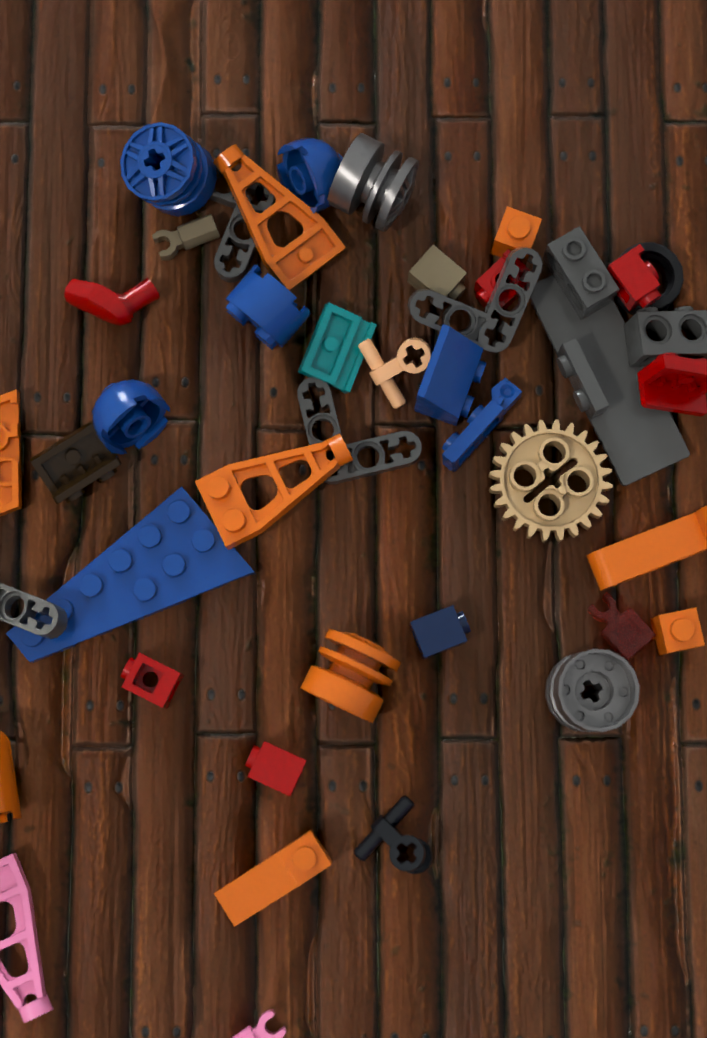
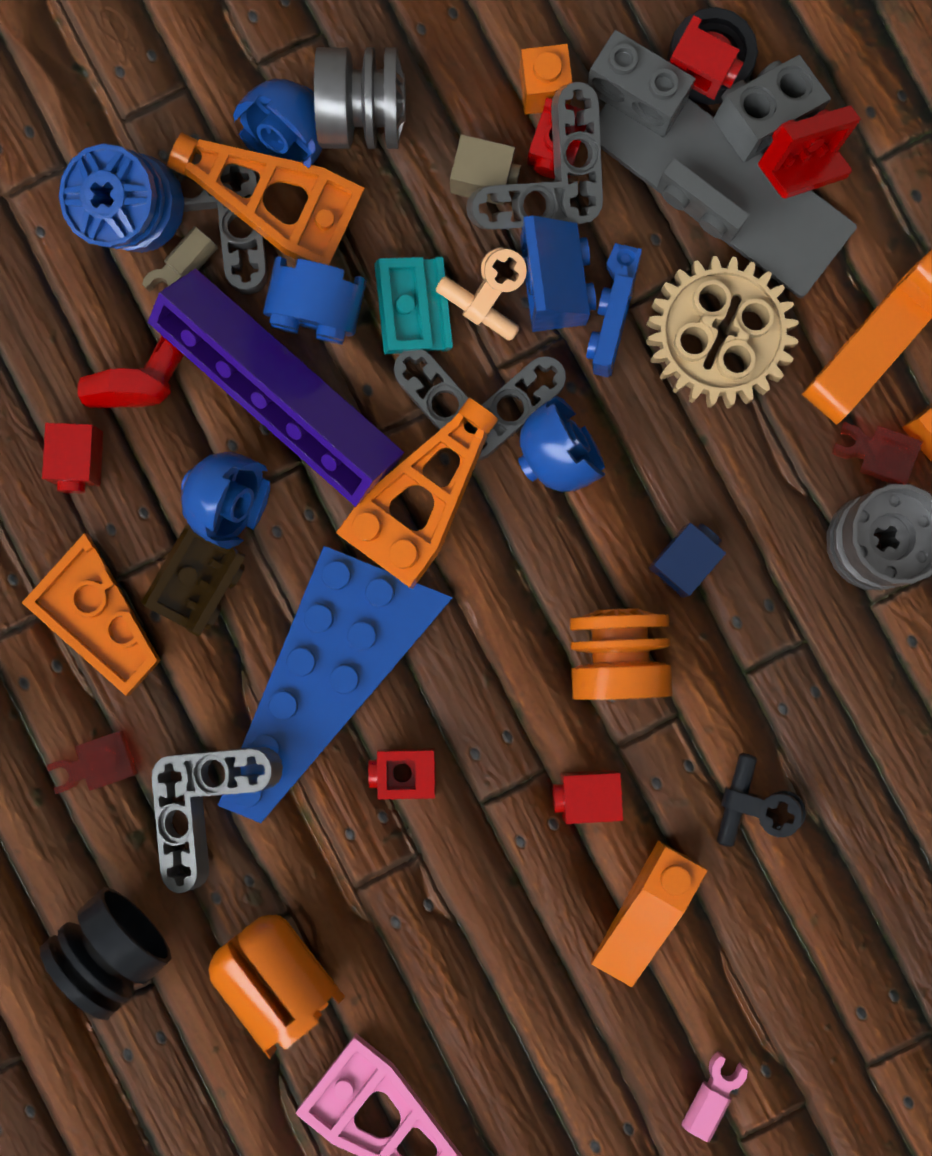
camera: 30 degrees left, 5 degrees up
none -> red brick [42,423,103,493]
none -> dark purple brick [147,268,404,507]
none -> blue cylinder [518,396,605,492]

